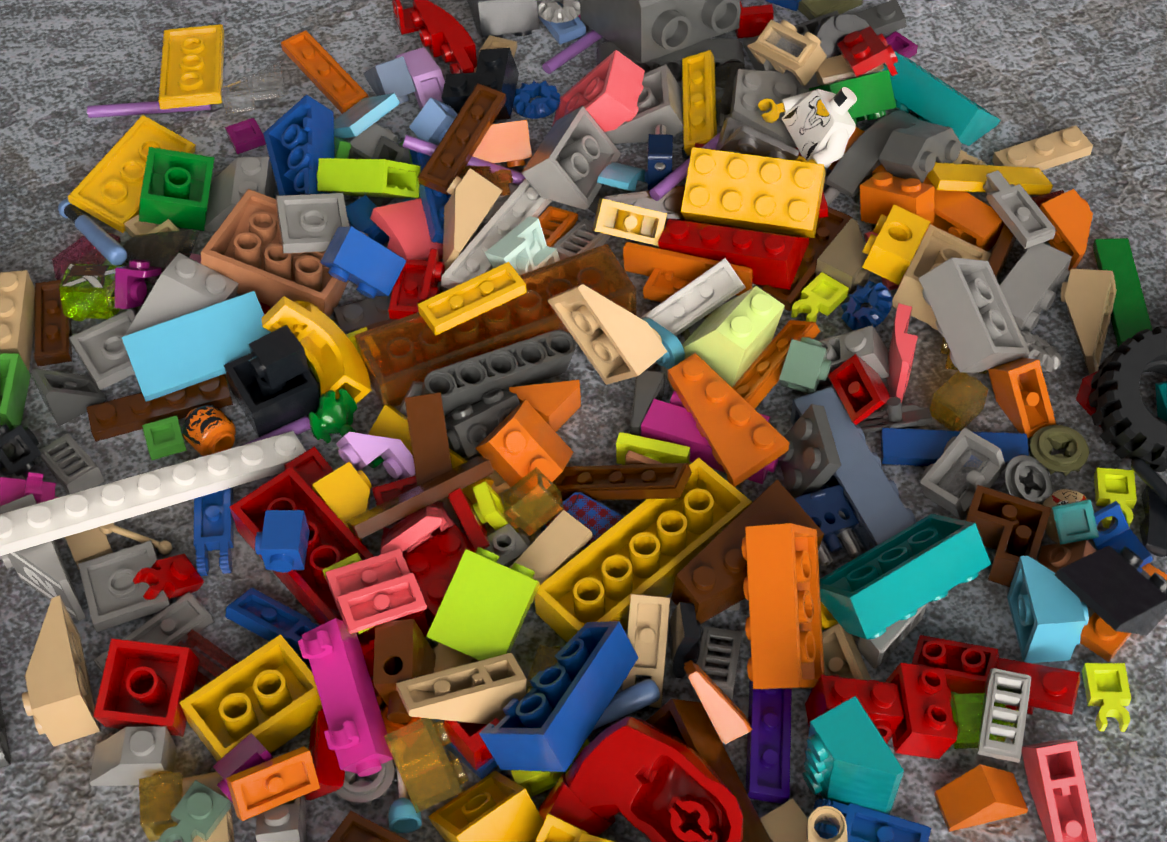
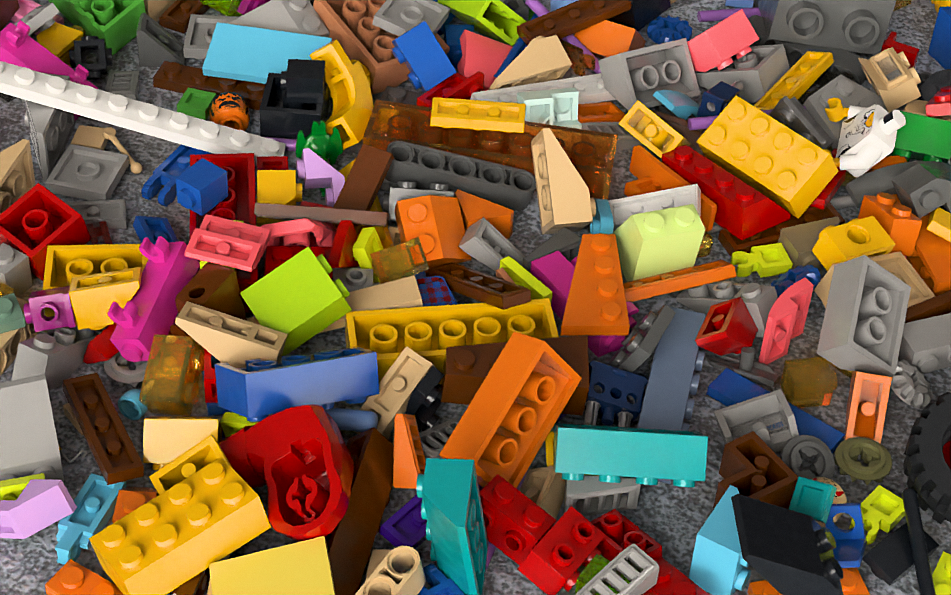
camera: 30 degrees right, 10 degrees down
red plate [132,553,204,600] -> none
orange plate [226,746,320,821] -> none
sand green brick [779,337,832,394] -> none
none -> yellow slope [69,267,142,330]
none -> light grey slope [458,217,525,271]

